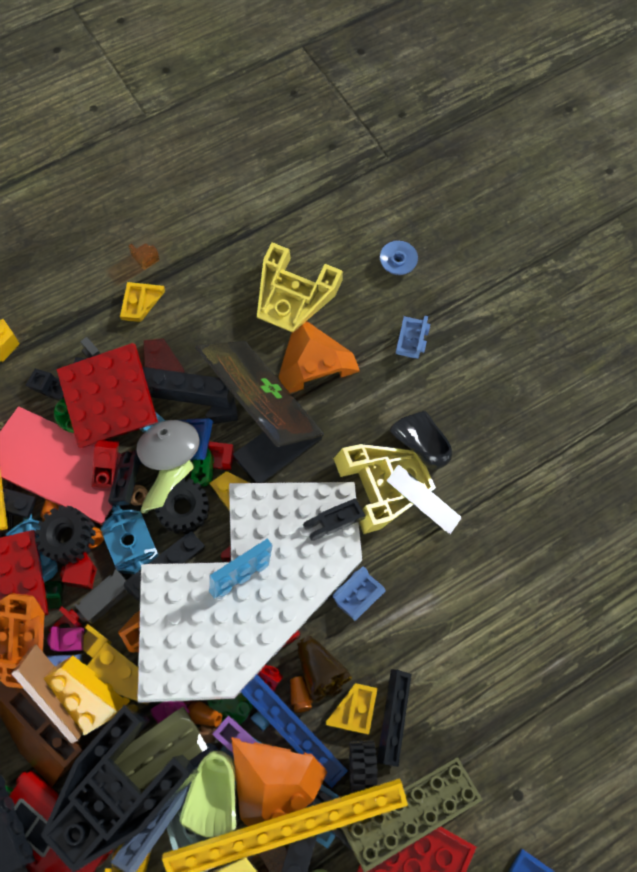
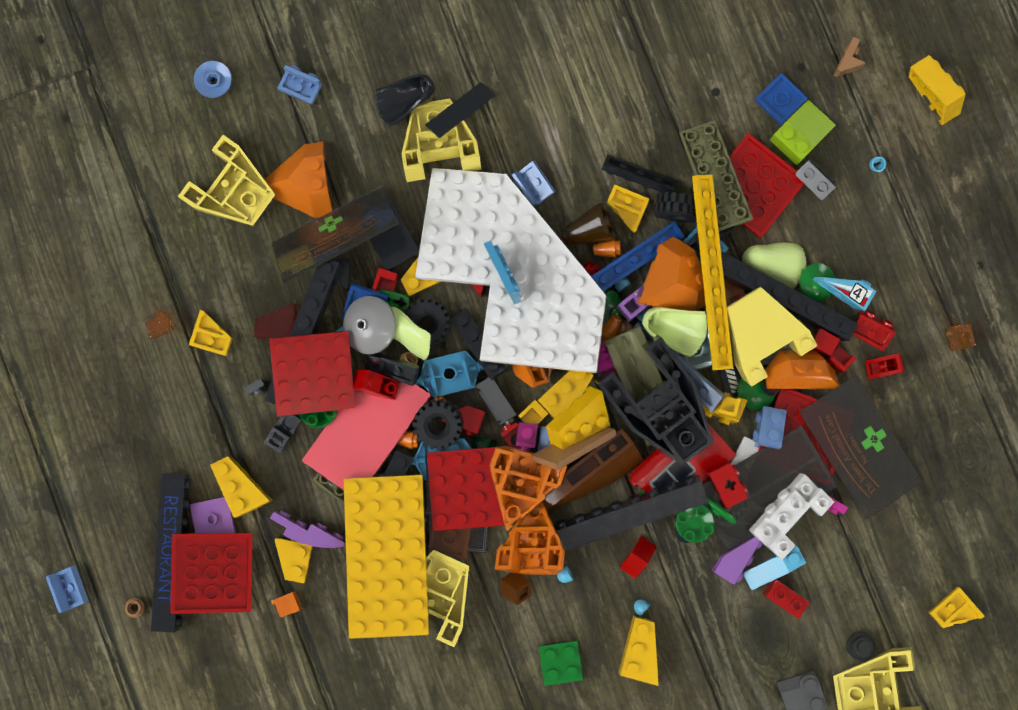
camera: 75 degrees left, 15 degrees up
black hinge [303,498,366,541] -> none

